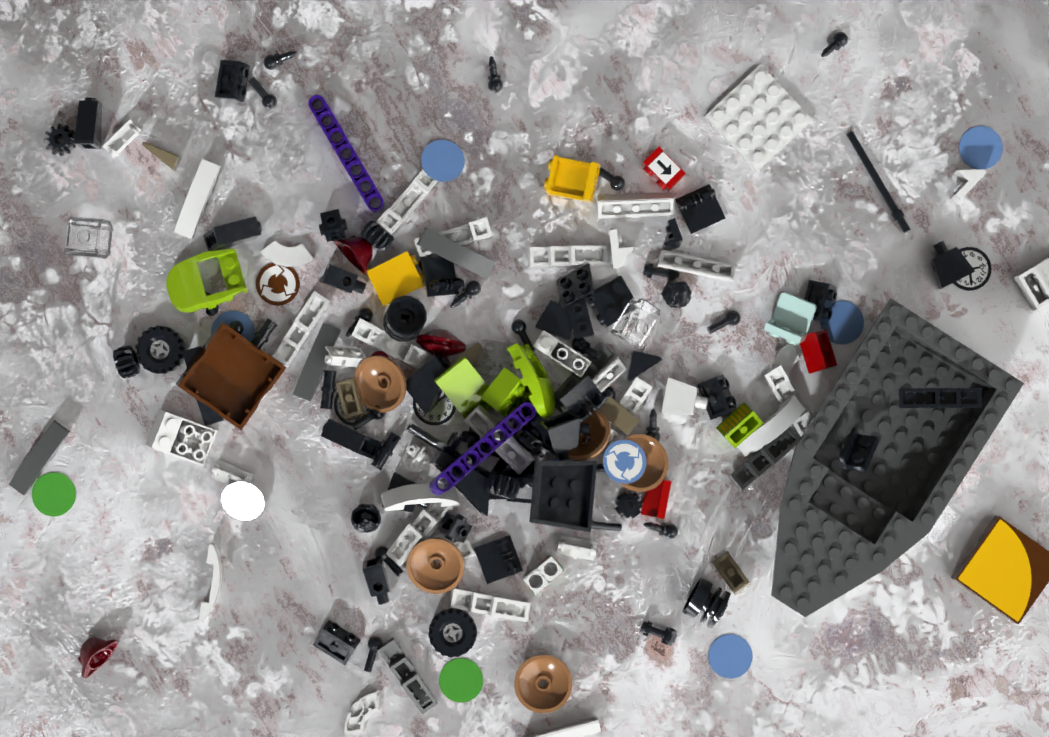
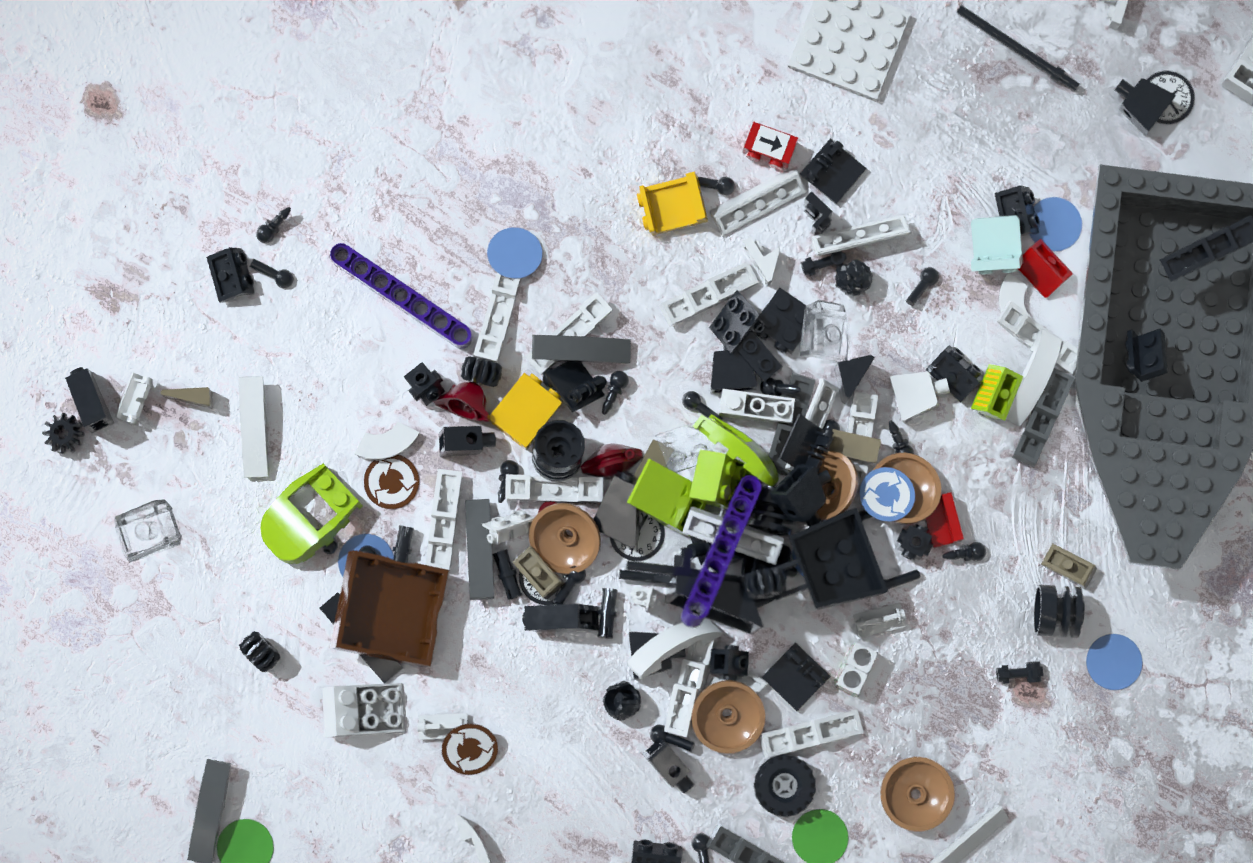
camera: 30 degrees left, 5 degrees down
black wheel [135,326,186,374] -> none
black slope [203,216,262,251] -> none
black bar [488,56,503,93] -> none

